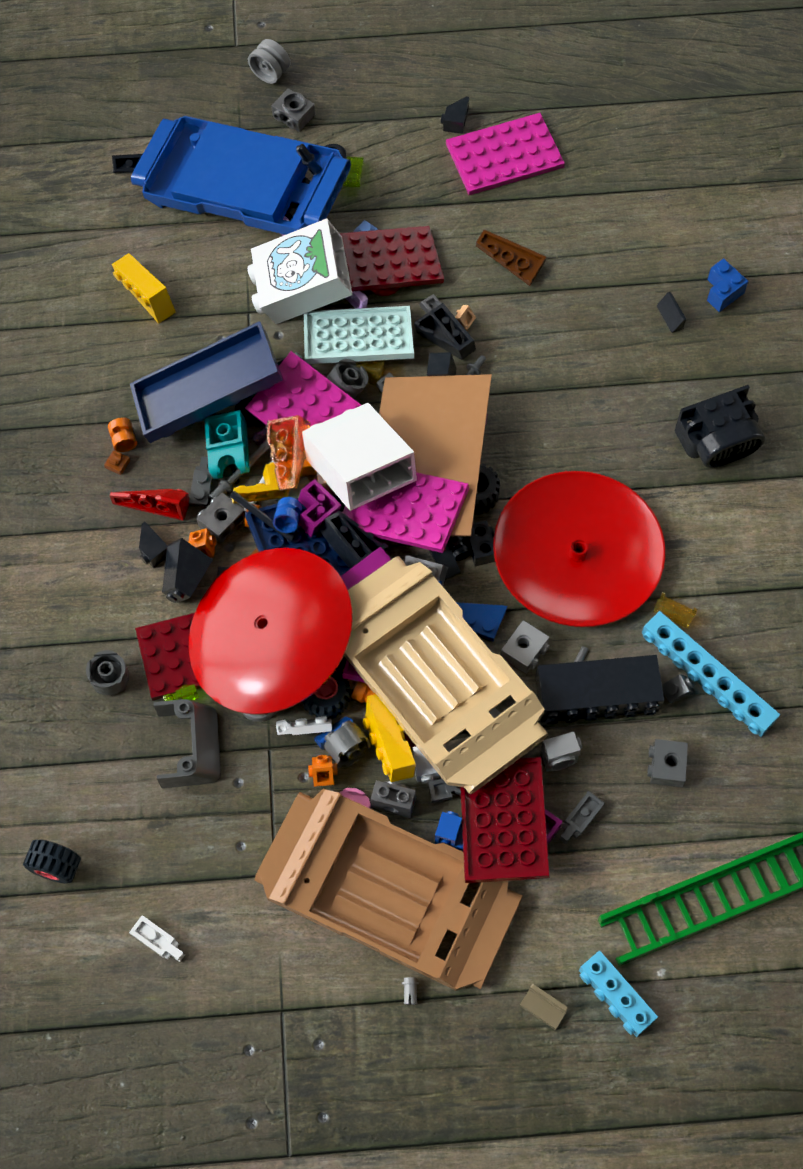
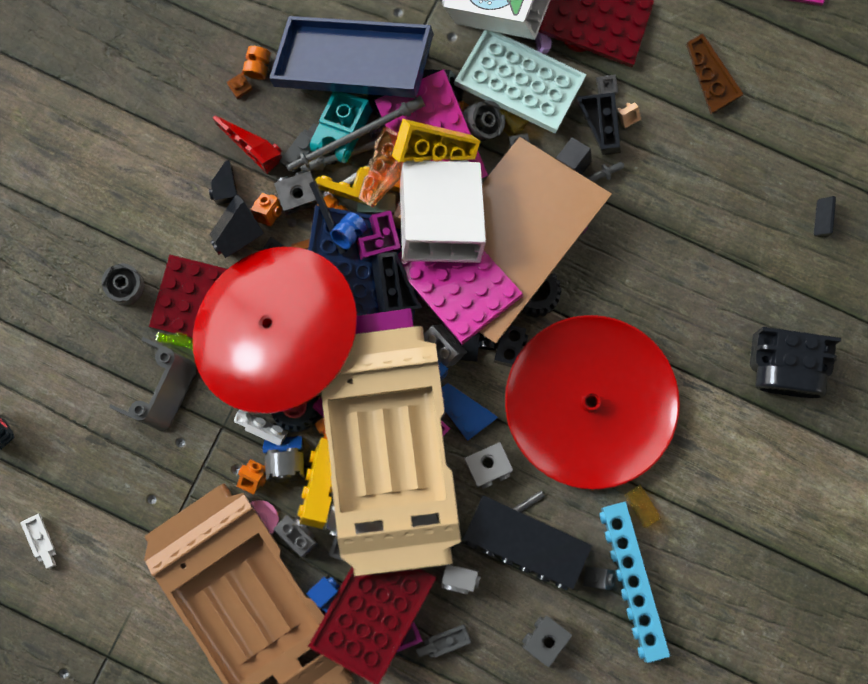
camera: 30 degrees right, 15 degrees up
none -> dark grey bar [287,95,426,171]
none -> yellow wedge [392,119,480,162]

